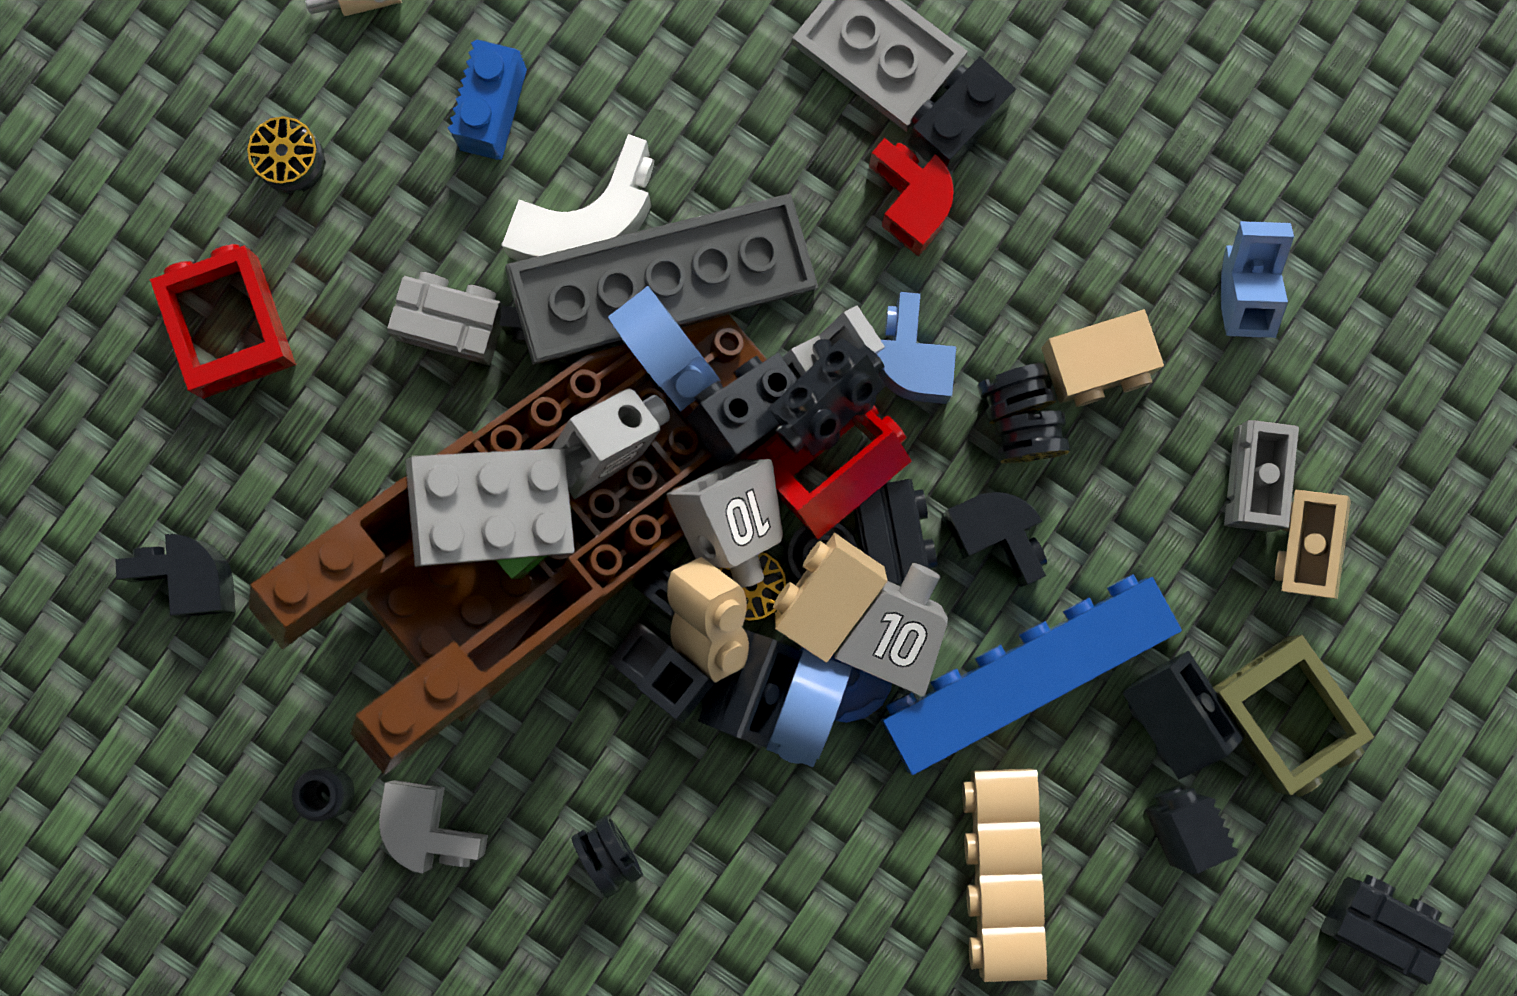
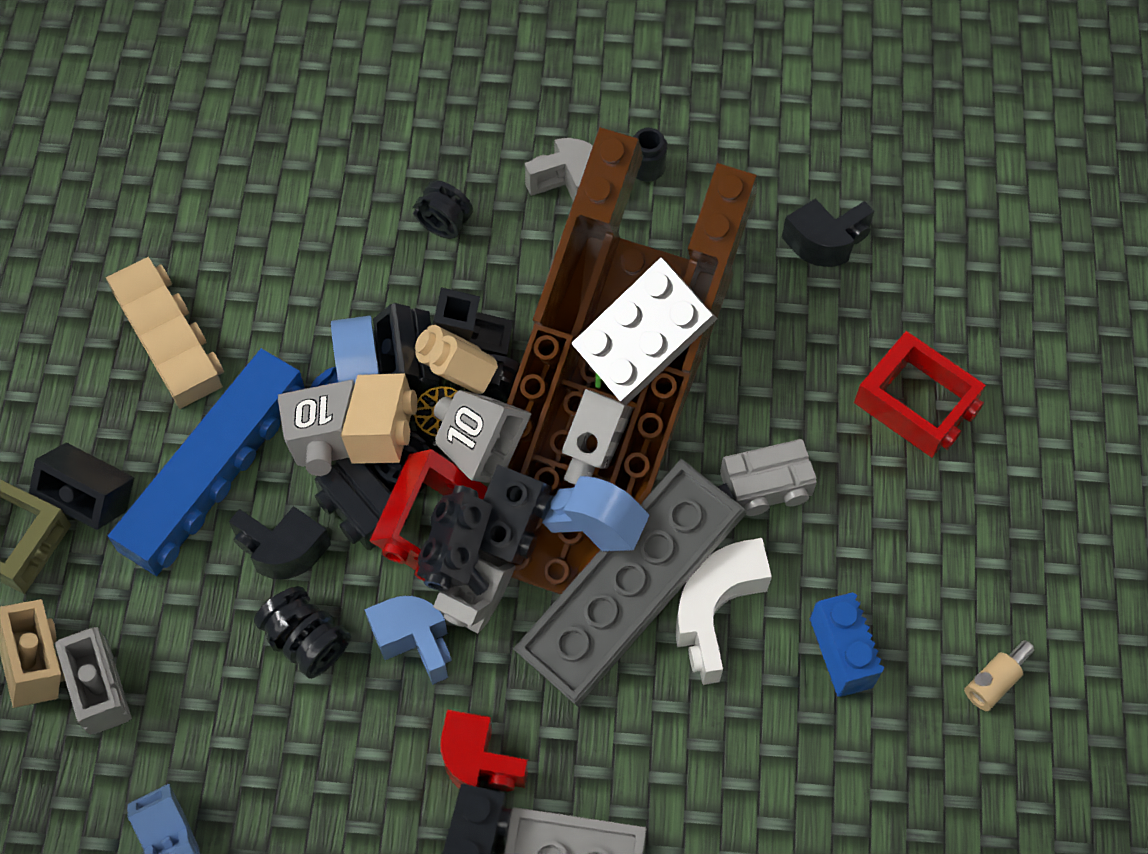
camera: 150 degrees right, 20 degrees down
black wheel [247,116,326,194] -> none
tan brick [1041,309,1164,407] -> none
black brick [1145,785,1239,875] -> none

